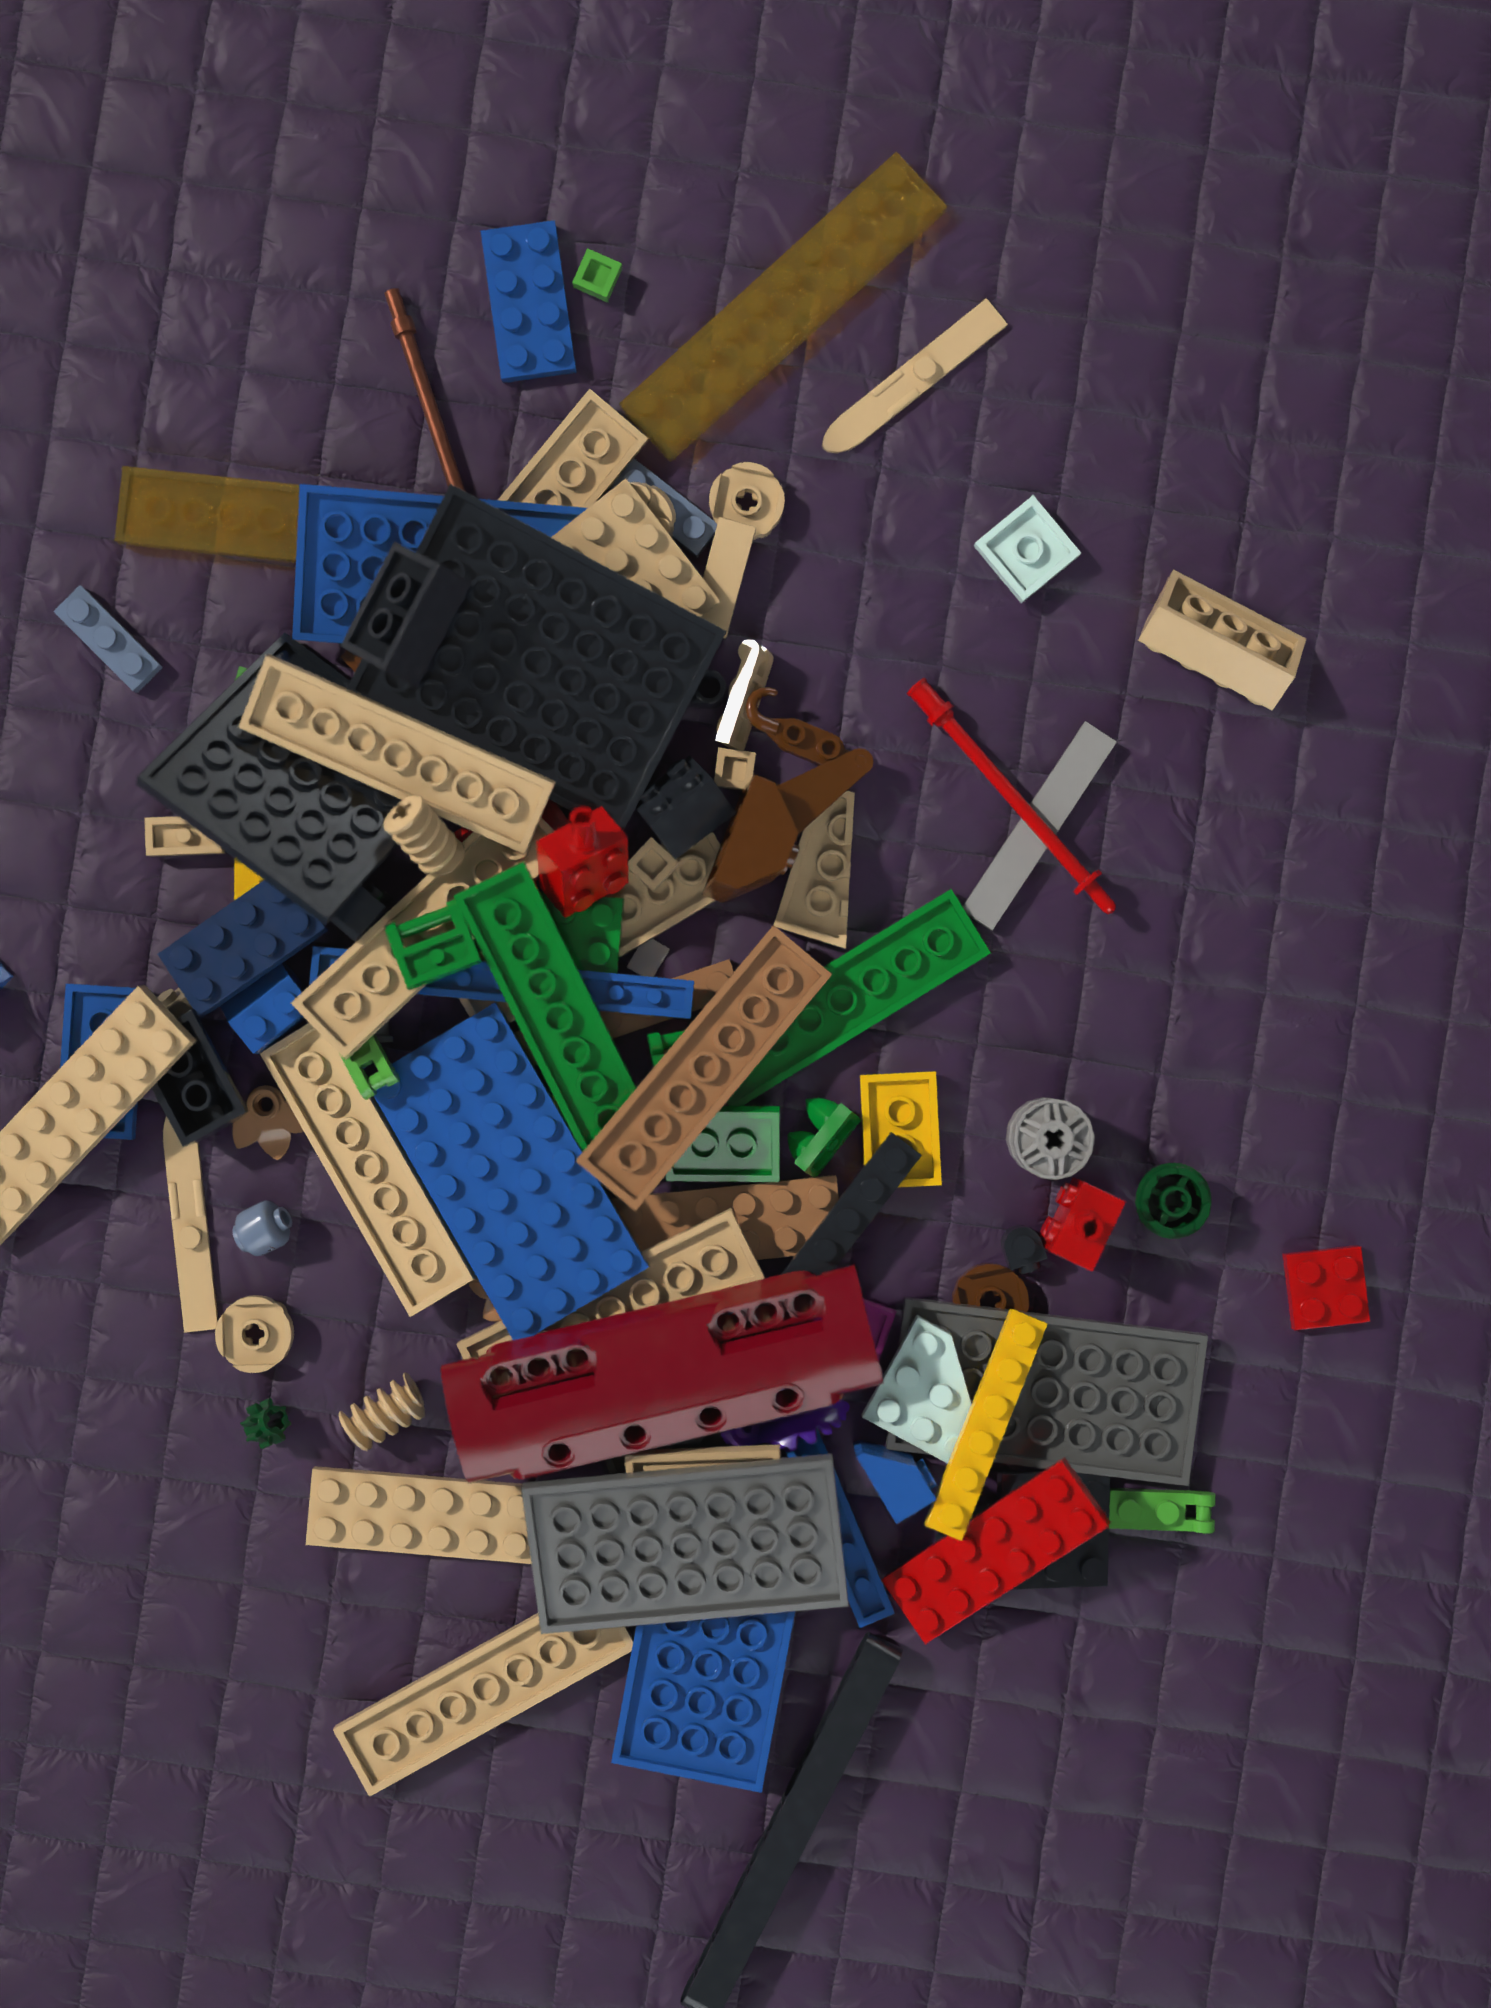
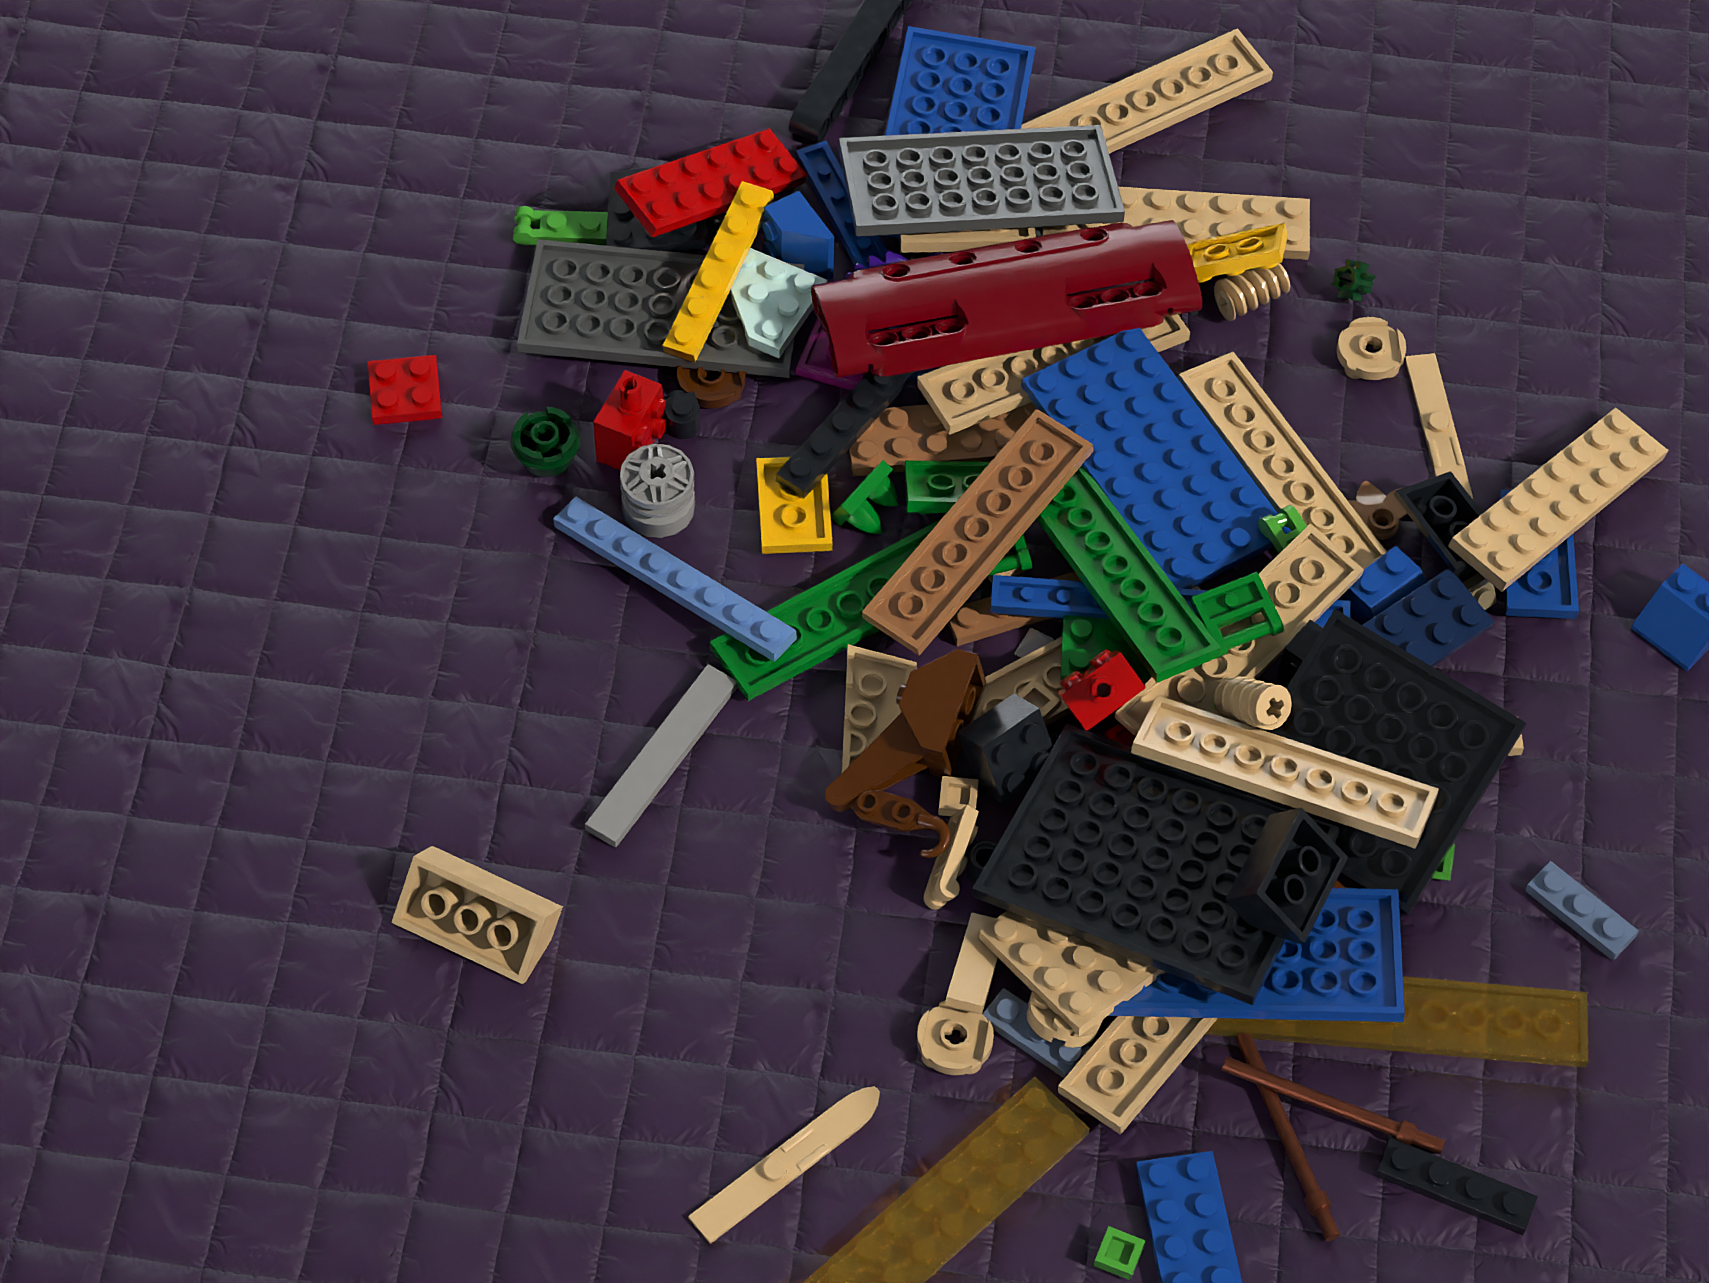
camera: 175 degrees left, 30 degrees down
sand blue head [232,1200,292,1256] -> none
red bar [907,677,1116,914] -> none
light aqua plate [974,495,1081,604] -> none
none -> medium blue plate [553,496,797,662]
none -> yellow plate [1187,223,1288,283]
none -> copper bar [1221,1056,1445,1154]
none -> black plate [1376,1138,1538,1235]

